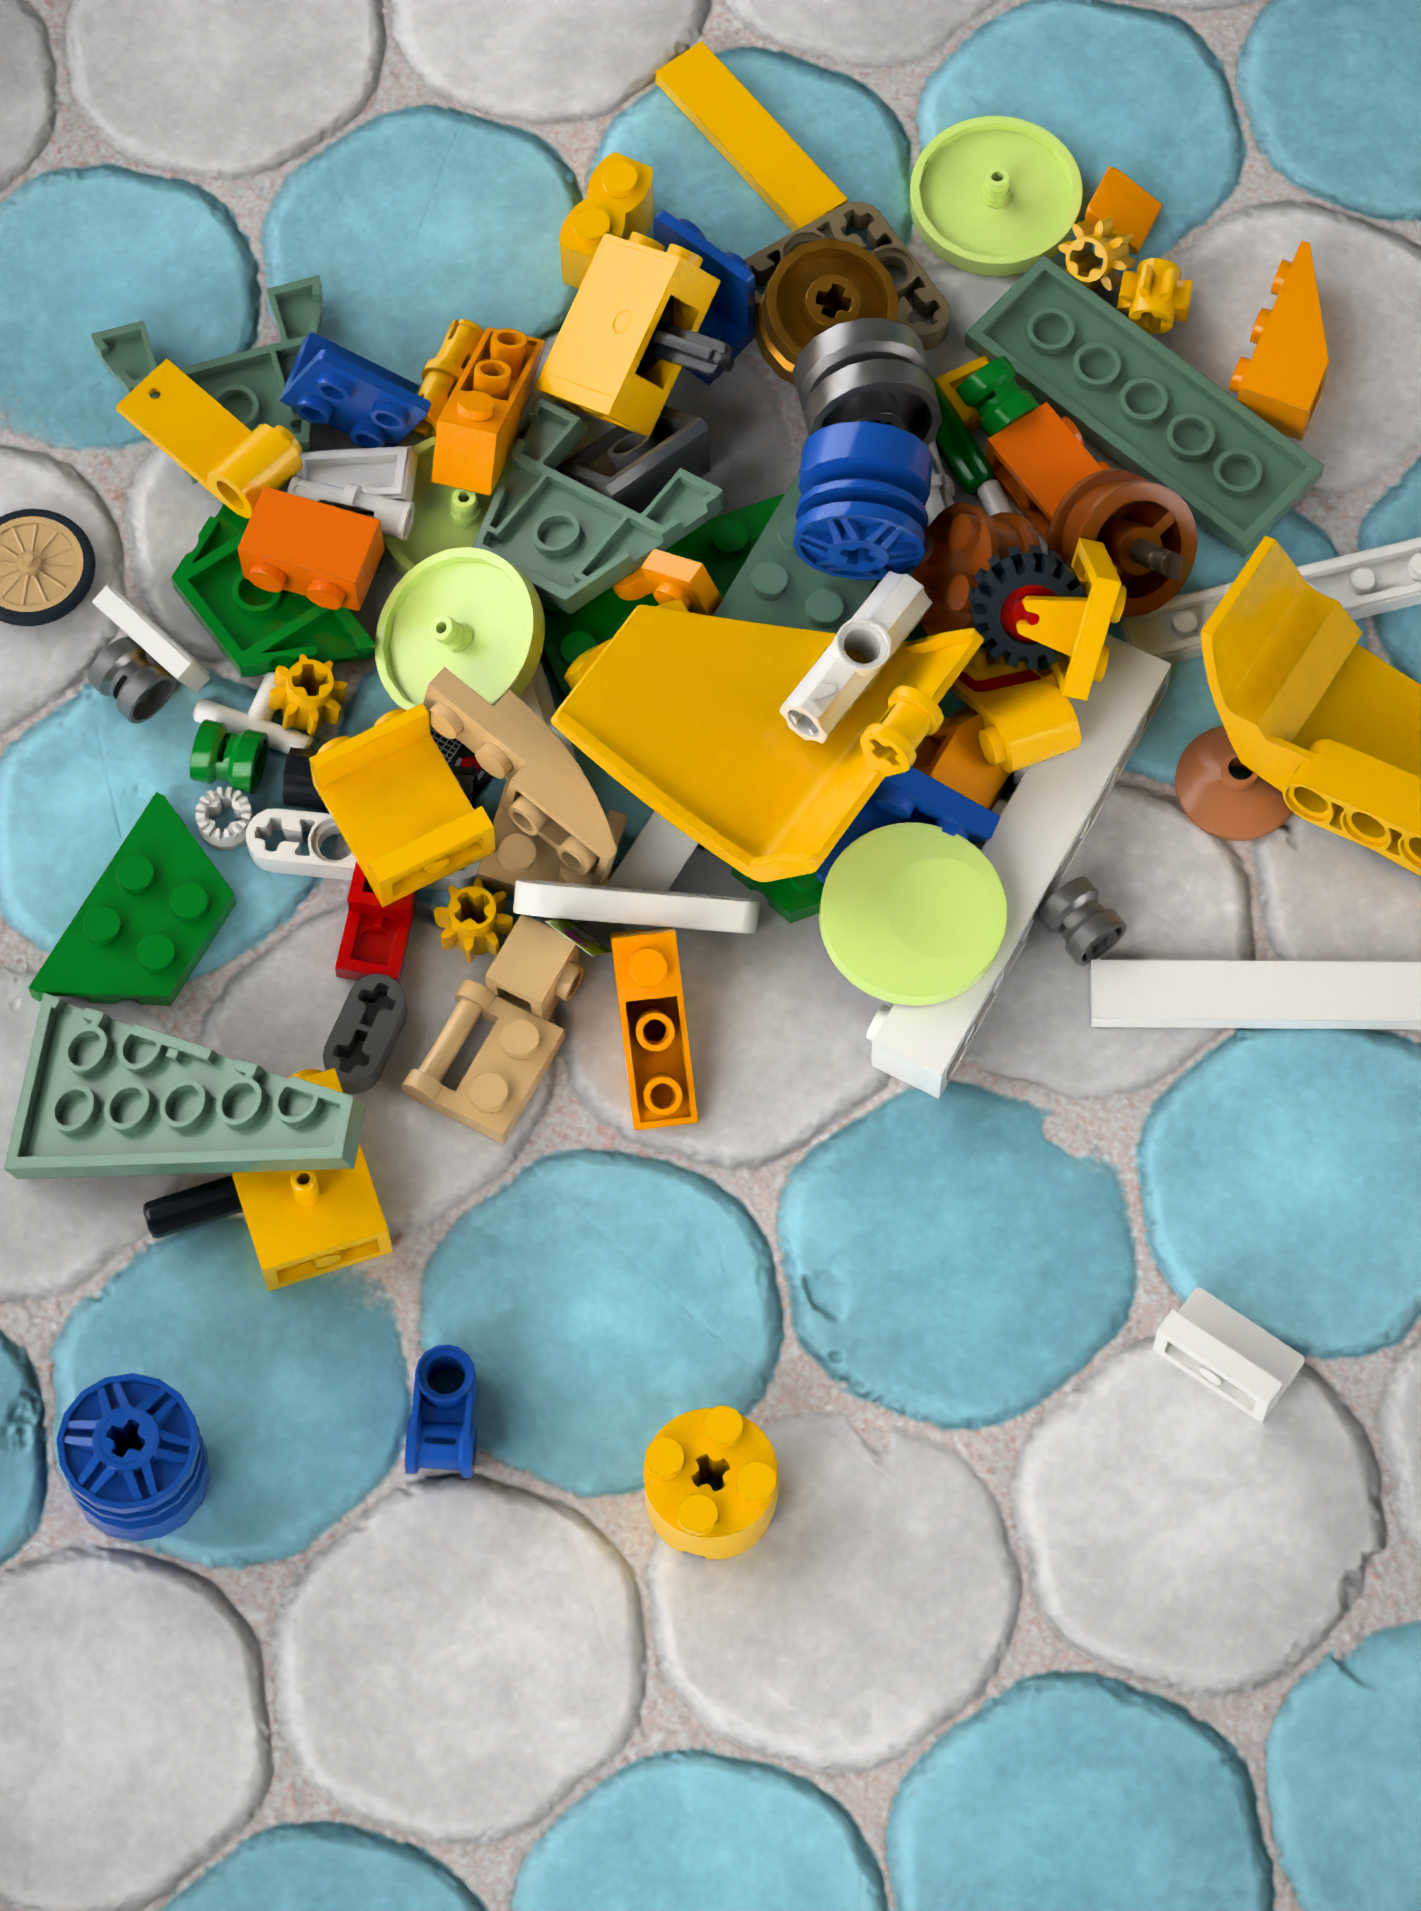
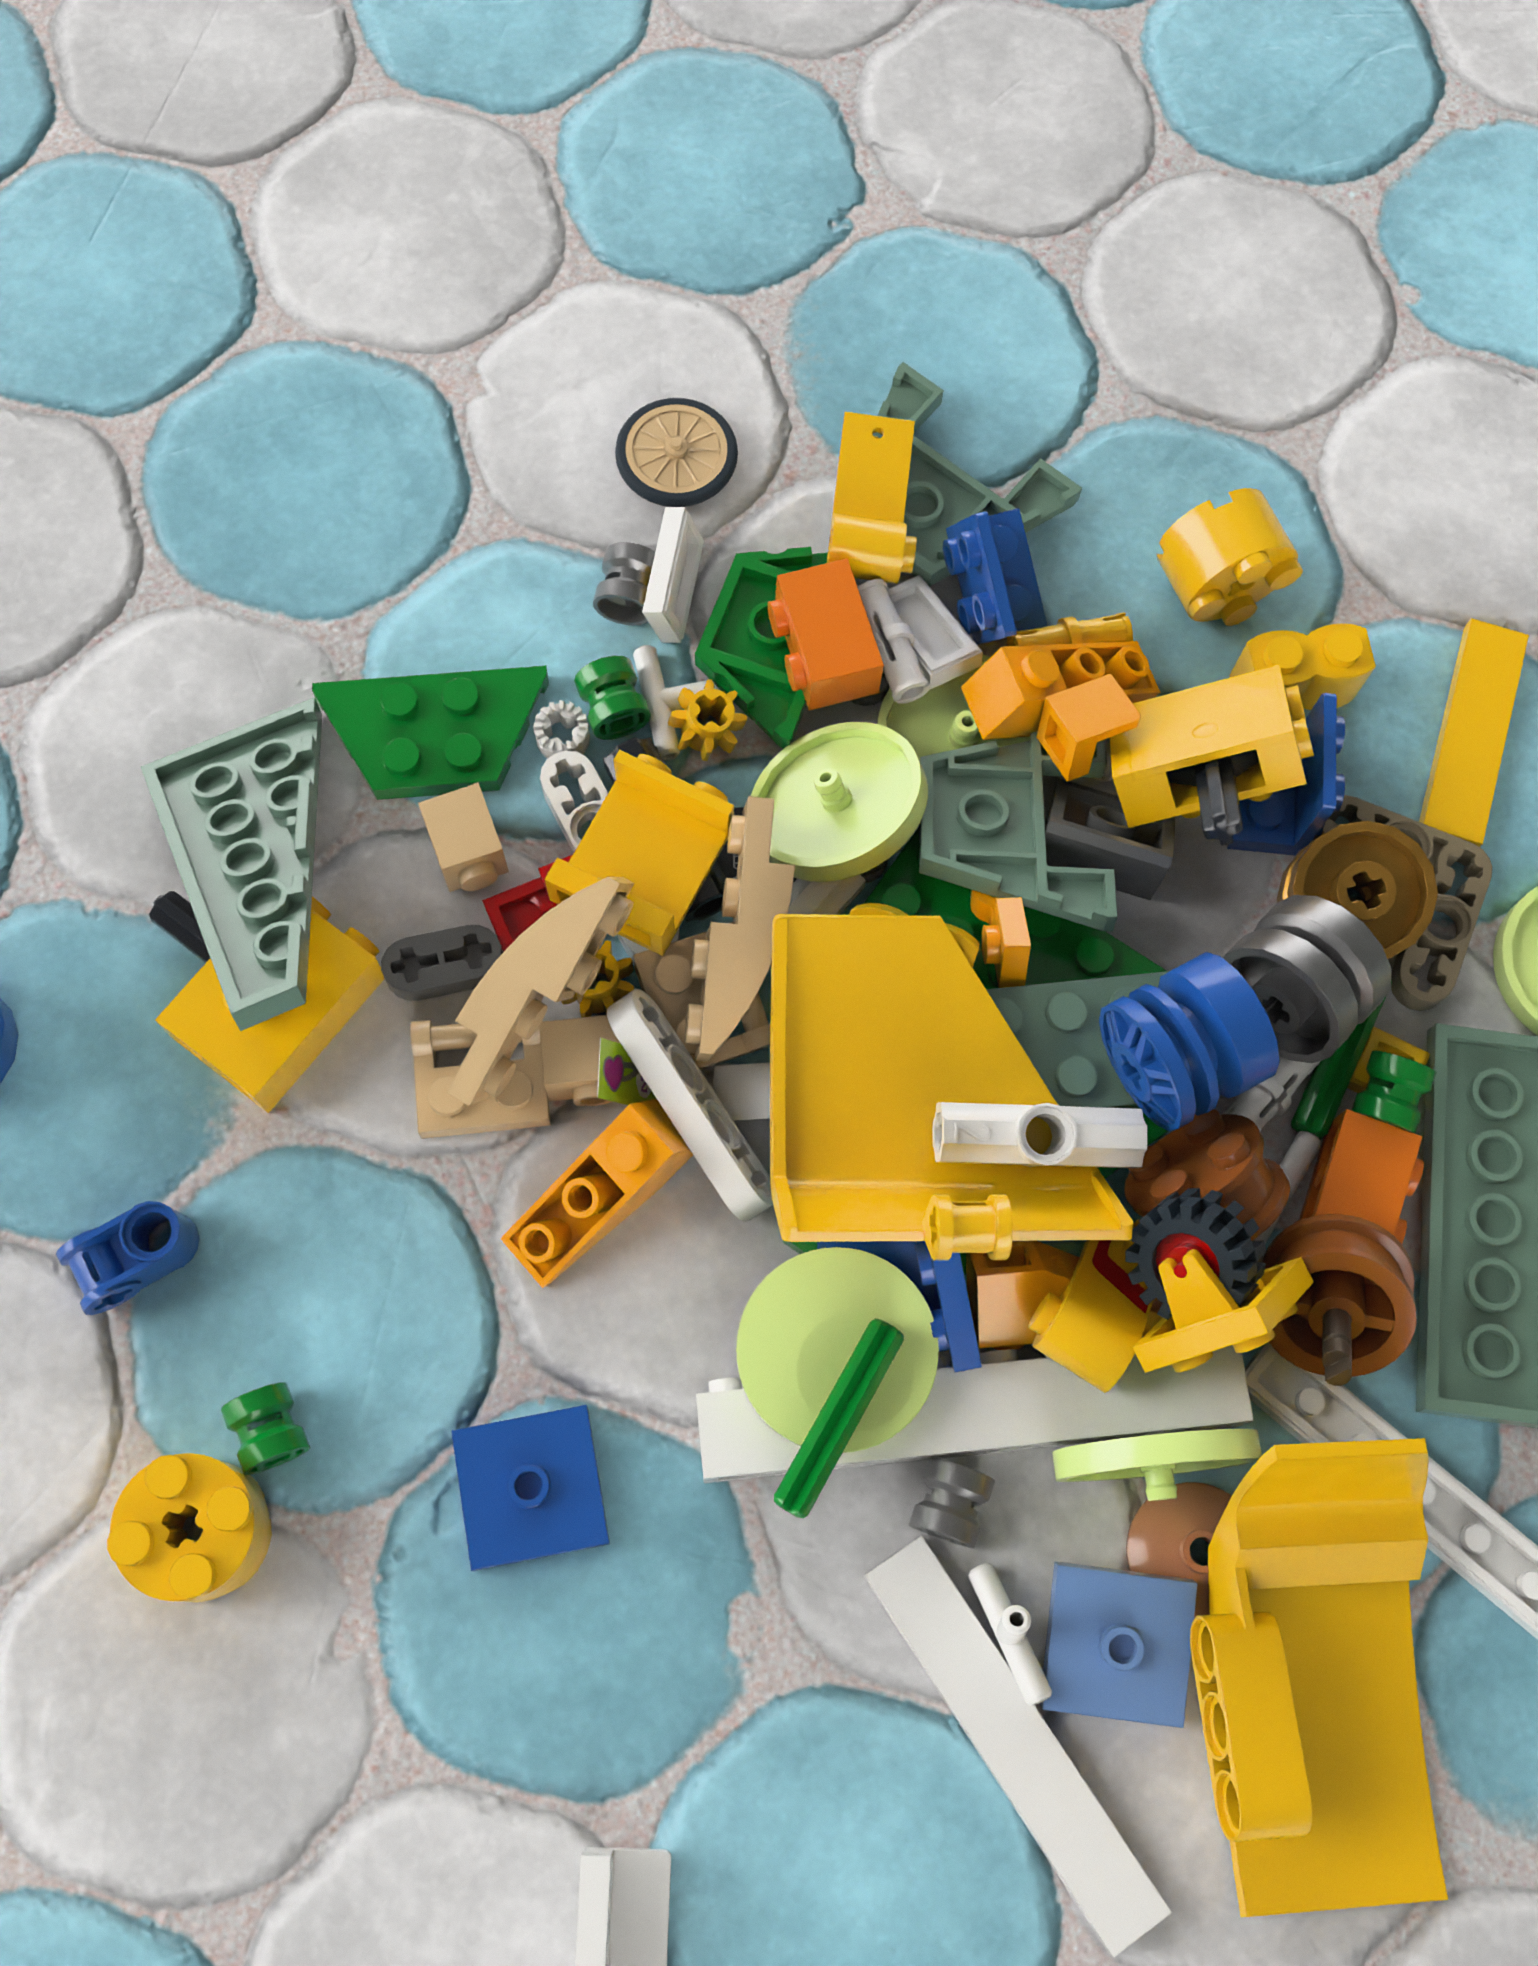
camera: 50 degrees right, 5 degrees up
none -> green wheel [221,1382,311,1475]
none -> tan brick [418,783,509,892]
none -> tan slope [446,876,634,1106]
none -> blue plate [451,1405,610,1571]
none -> green axle [774,1318,904,1519]
none -> white piece [968,1563,1052,1706]
none -> light orange panel [1036,674,1141,782]
none -> medium blue plate [1039,1561,1198,1728]
none -> yellowish green piece [1052,1429,1262,1501]
none -> yellow brick [1156,488,1303,626]

